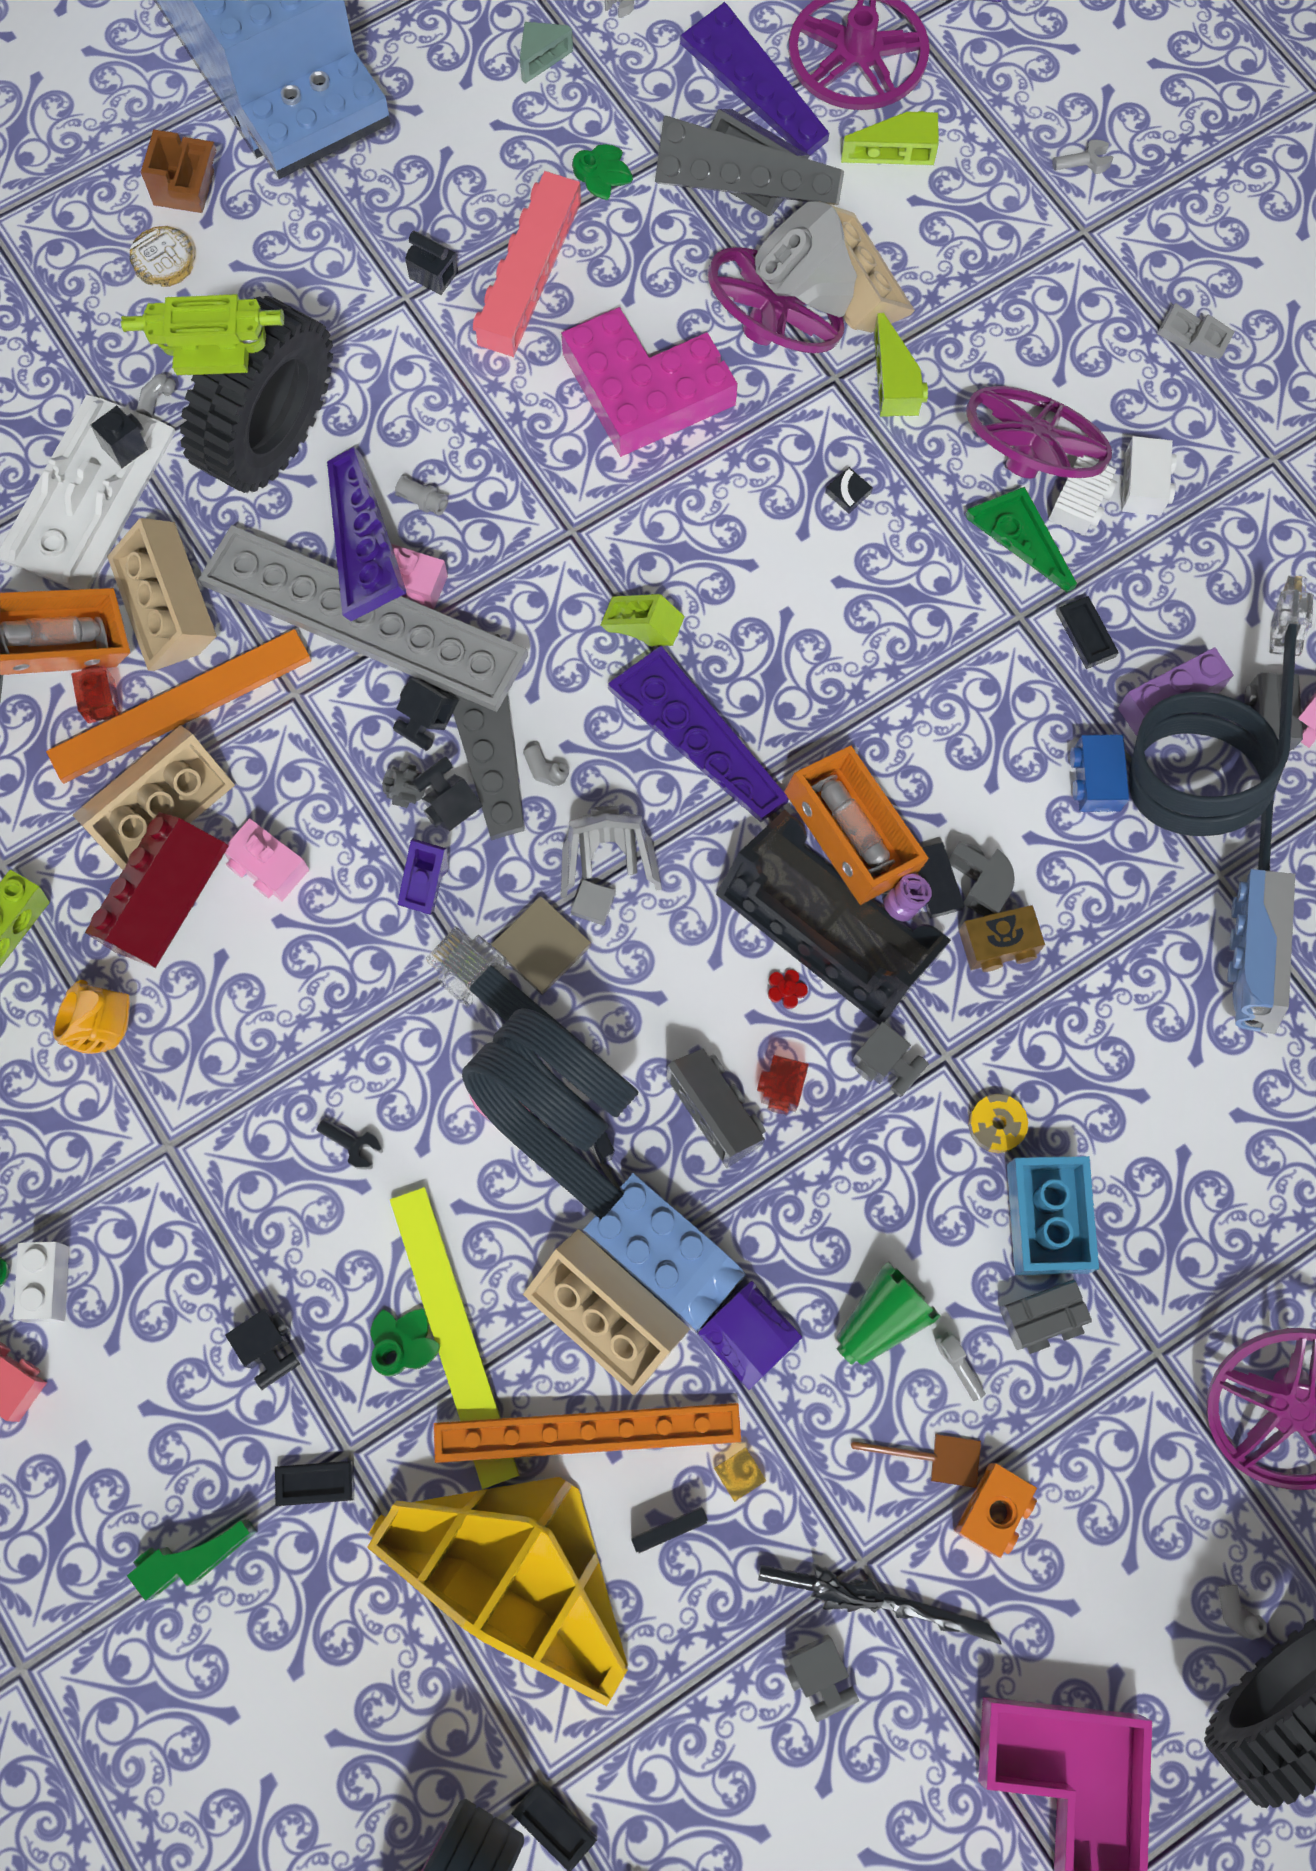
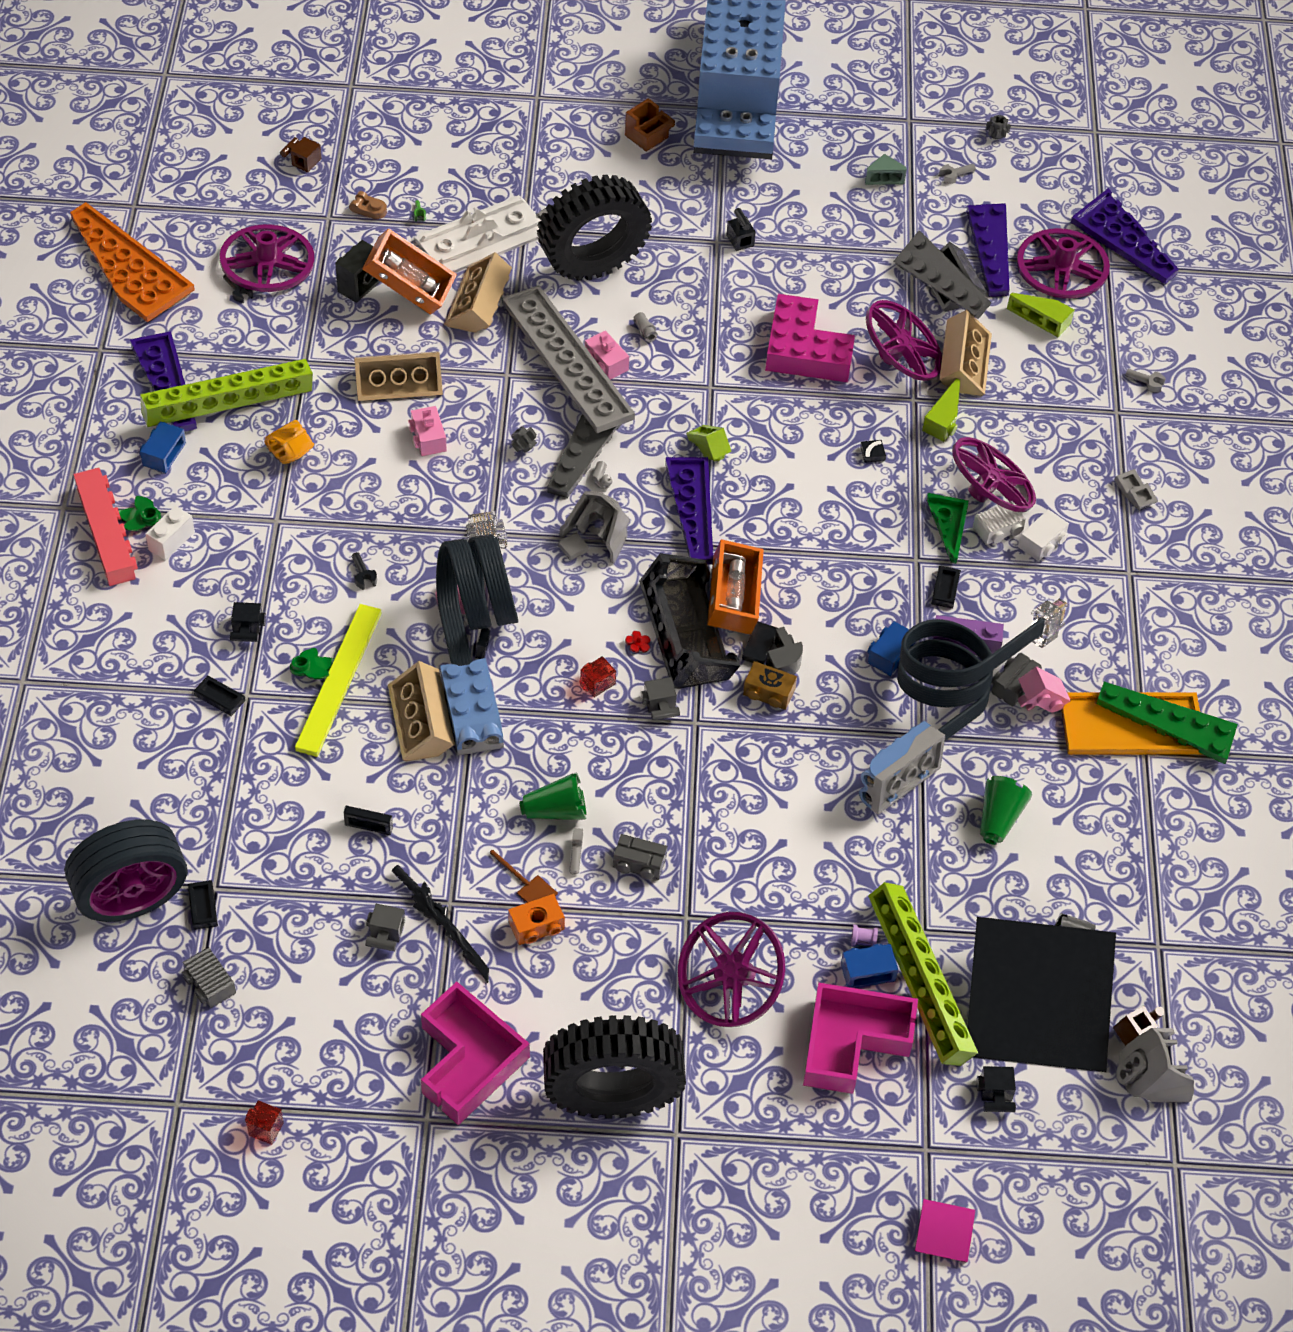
camera: 35 degrees right, 20 degrees down
orange tile [46,629,311,784] -> none
clear red brick [71,665,121,724] -> none
dark red slope [85,812,229,968] -> none
black brick [90,405,148,469] -> none
lime piece [121,294,284,375] -> none
green slope [127,1519,258,1601] -> none
tile [130,226,195,287] -> none
dark purple wing [327,447,406,622] -> none
yellow panel [367,1477,628,1707] -> none
black brick [393,678,459,751] -> none
dark purple slope [397,838,449,915] -> none
black brick [411,756,483,831] -> none
orange tile [434,1403,741,1463] -> none
coral brick [473,171,581,357] -> none
dark tan tile [491,896,591,995] -> none
green plate [572,144,633,200] -> none
dark grey slope [666,1049,766,1168] -> none
dark purple slope [697,1281,803,1391] -> none
clear yellow tile [713,1447,766,1502] -> none
light grey piece [755,201,857,317] -> none
medium lavender wheel [884,874,932,922] -> none
yellow piece [968,1094,1029,1153] -> none
dark azure brick [1007,1156,1099,1275] -> none

